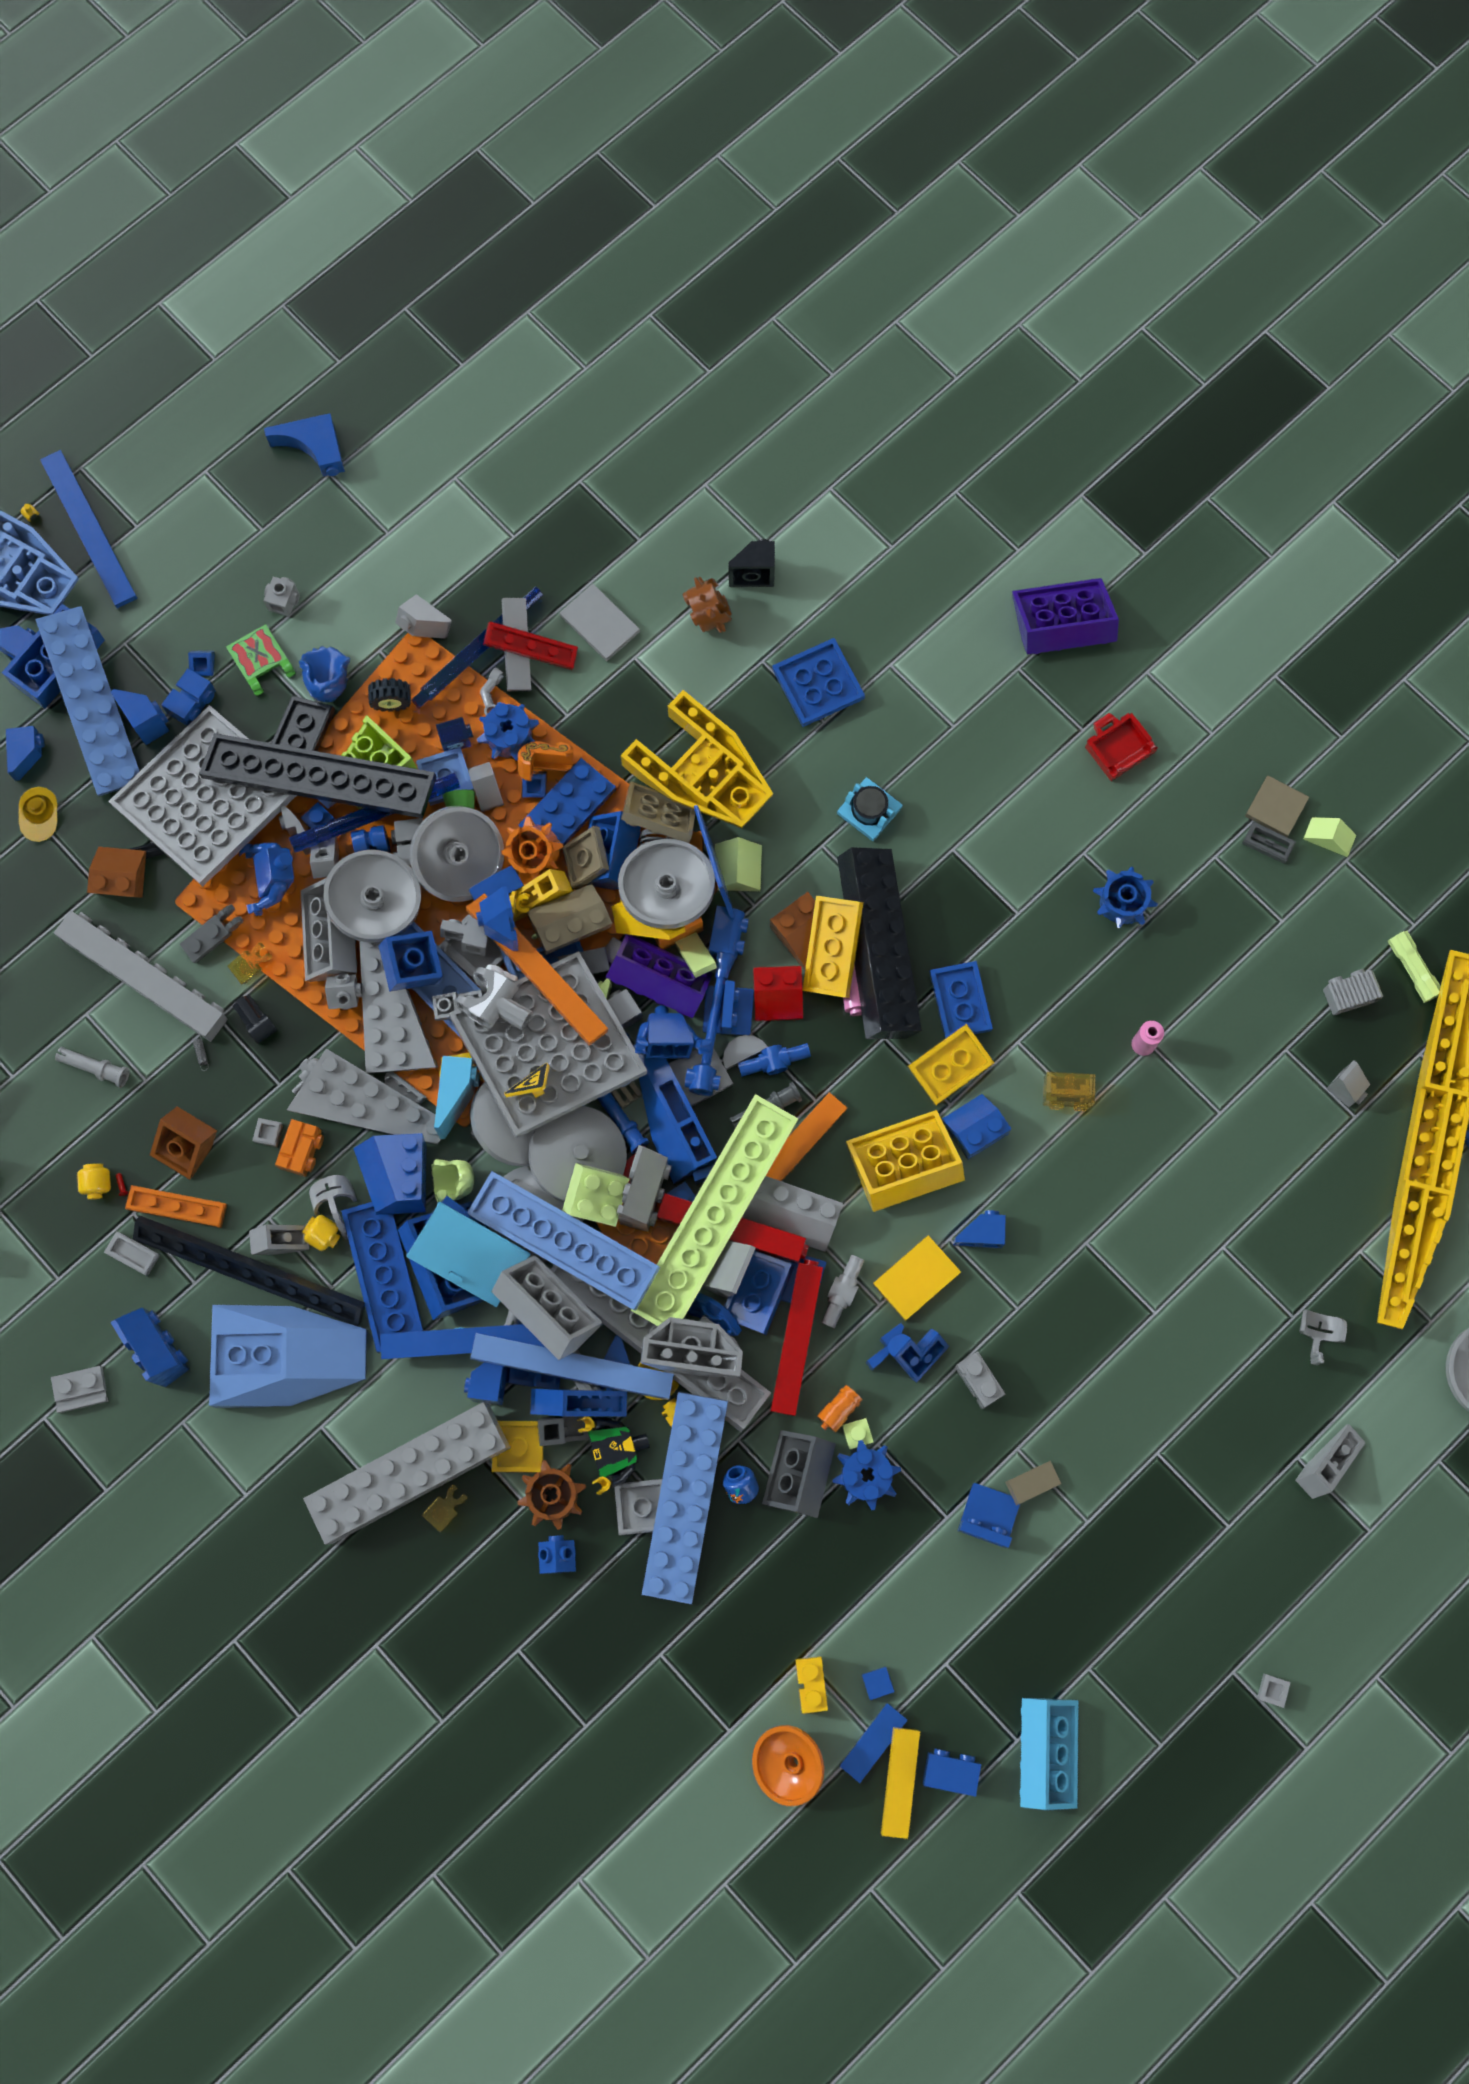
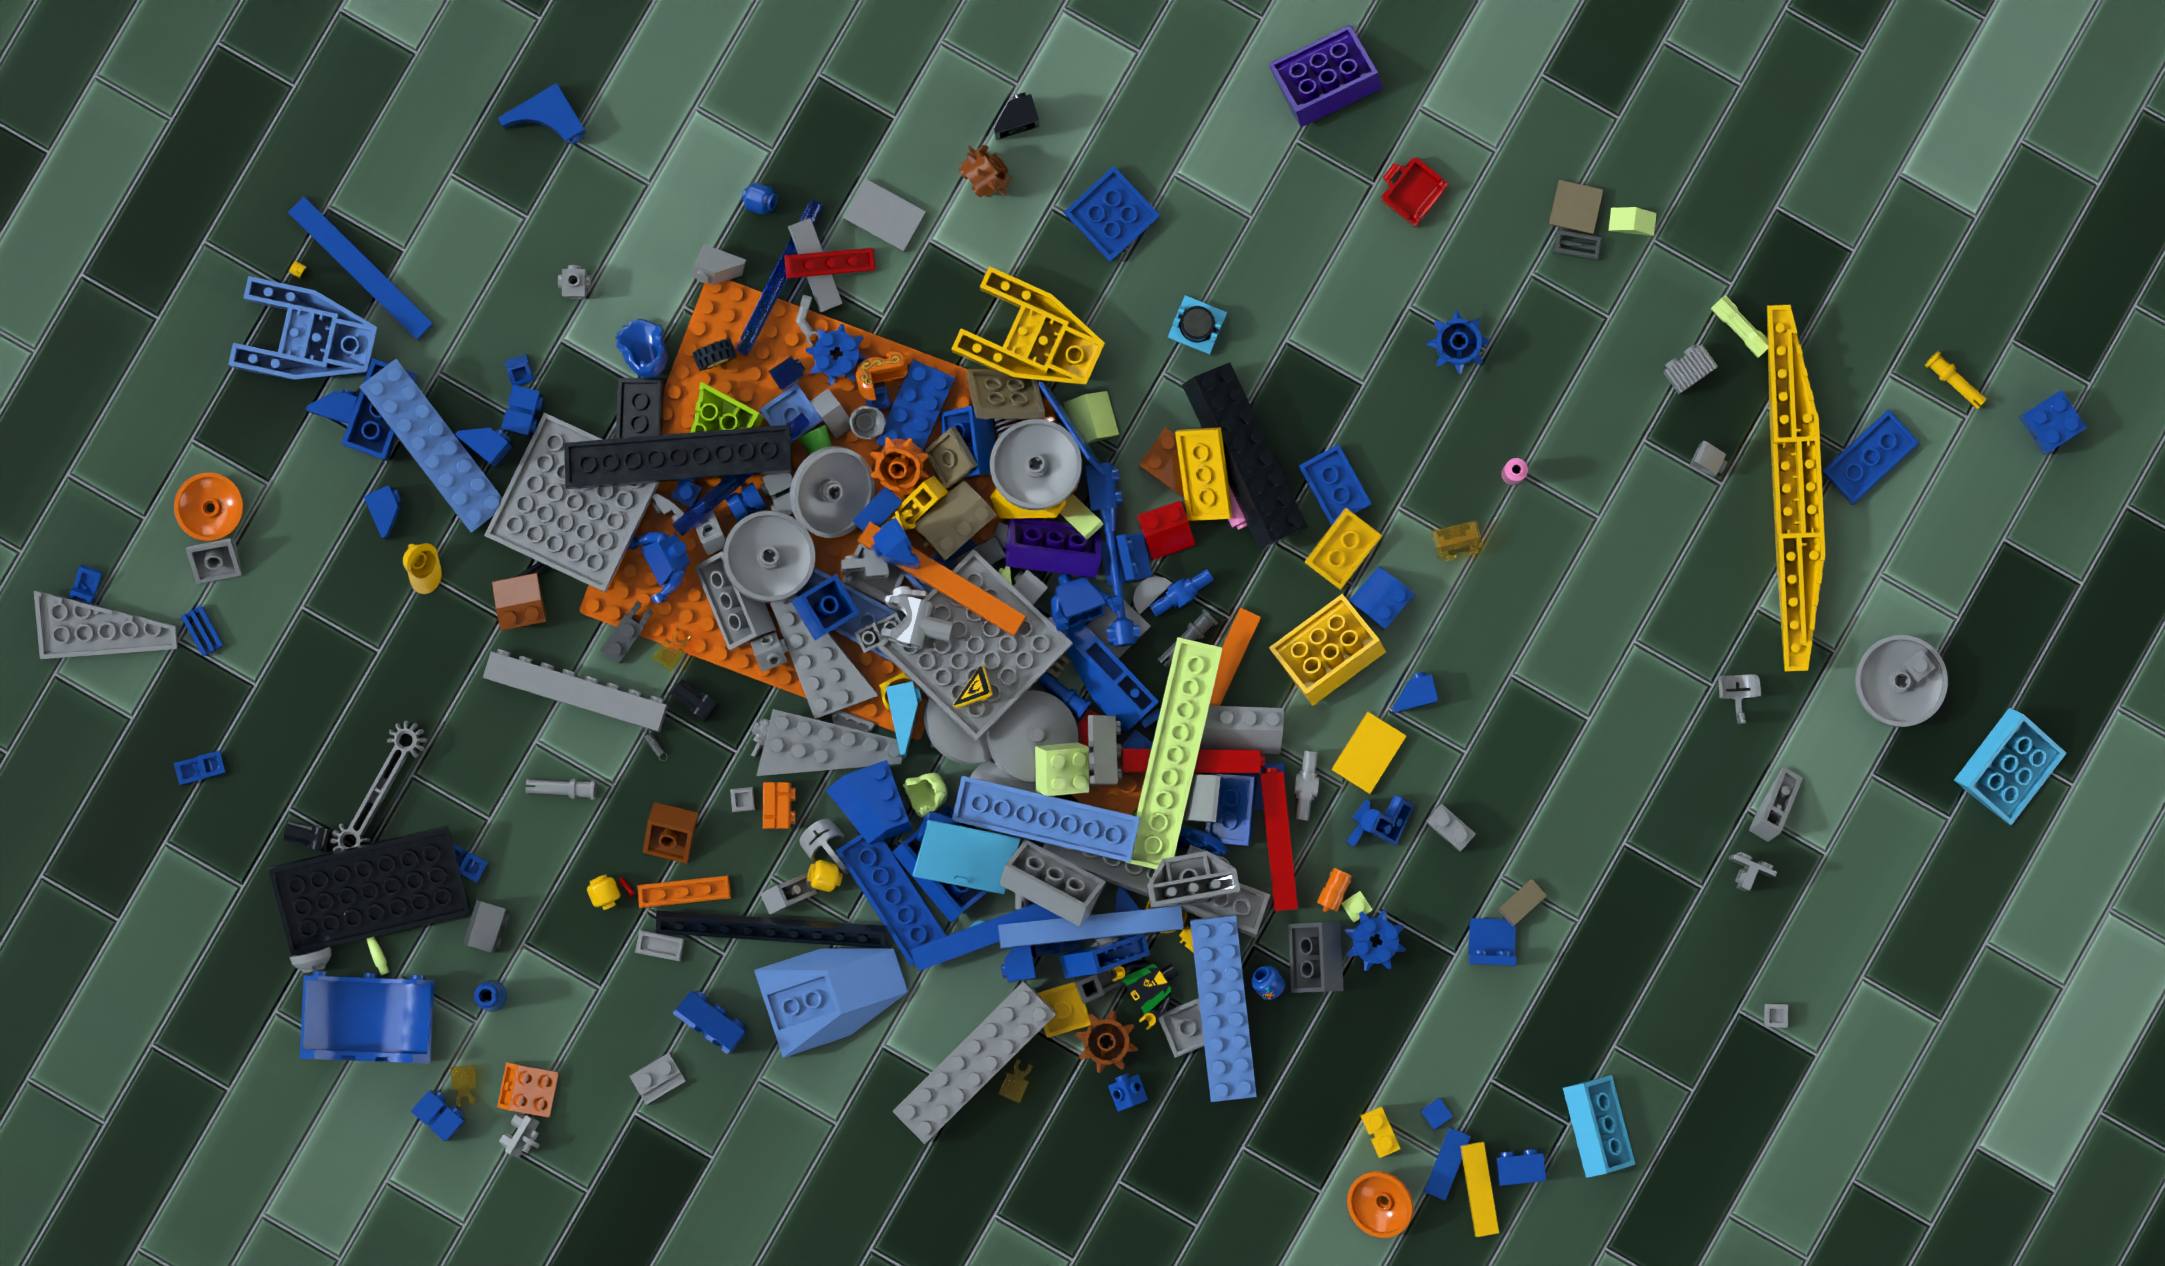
camera: 15 degrees left, 10 degrees up
flag [226,624,296,696] -> none
none -> blue head [742,183,777,215]
none -> light grey hair [849,405,886,440]
none -> light grey bracket [1728,852,1777,891]

